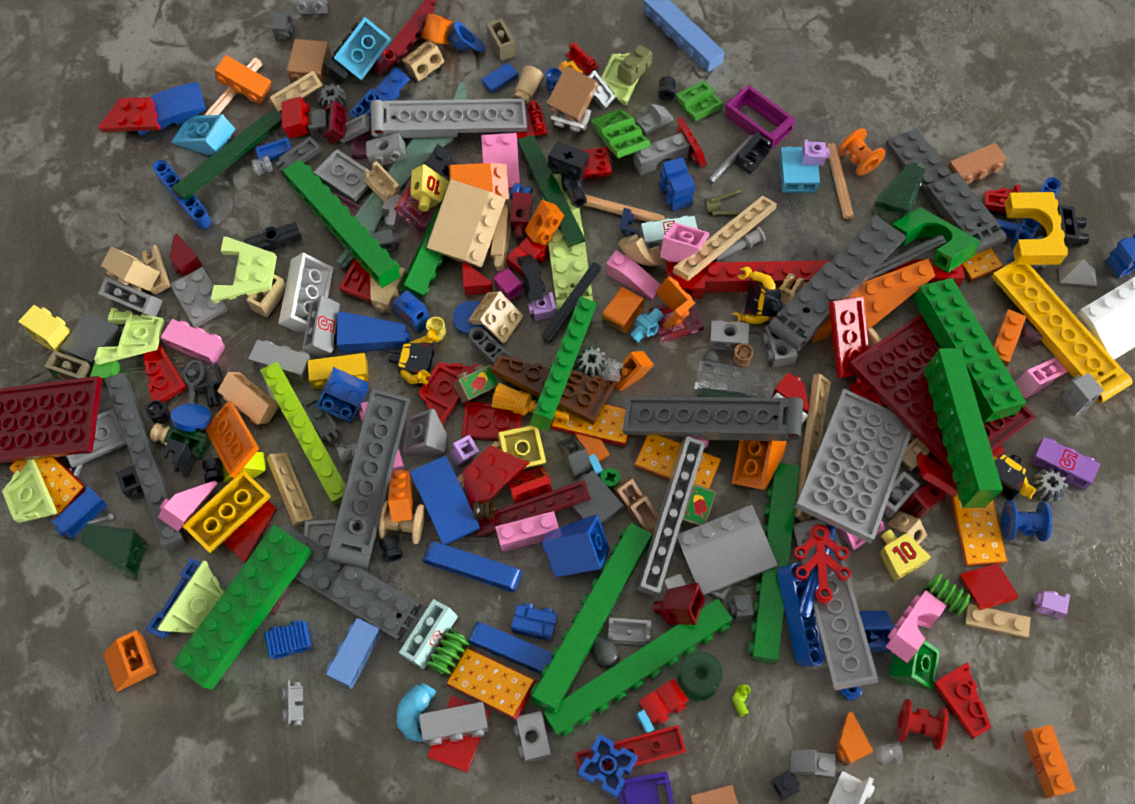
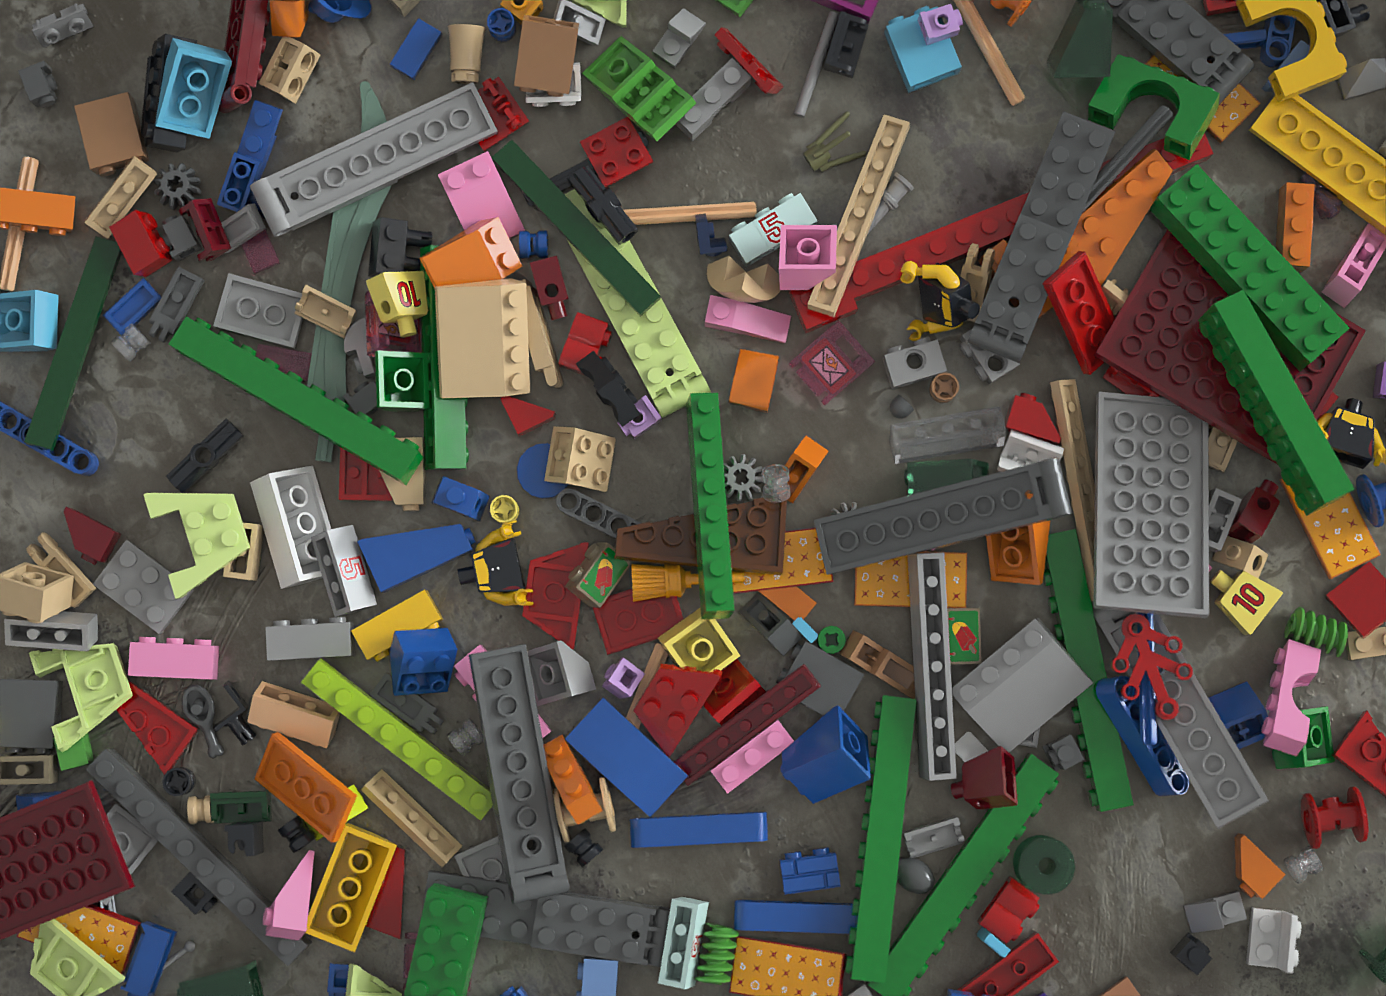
camera: 20 degrees left, 20 degrees up
blue tile [171,404,211,432] -> none
light grey brick [366,132,406,166] -> none
dark brown wheel [473,500,495,521] -> none
dark pink brick [494,268,522,301] -> none
orange brick [525,200,564,246] -> none
black axle [541,262,602,342] -> none
black brick [547,141,590,180] -> none
medium azure axle [629,307,664,342] -> none
orange bracket [656,276,695,330] -> none
blue brick [659,157,695,211] -> none
lime arm [732,684,751,717] -> none
red tile [916,453,958,497] -> none
none -> green slope [375,351,430,412]

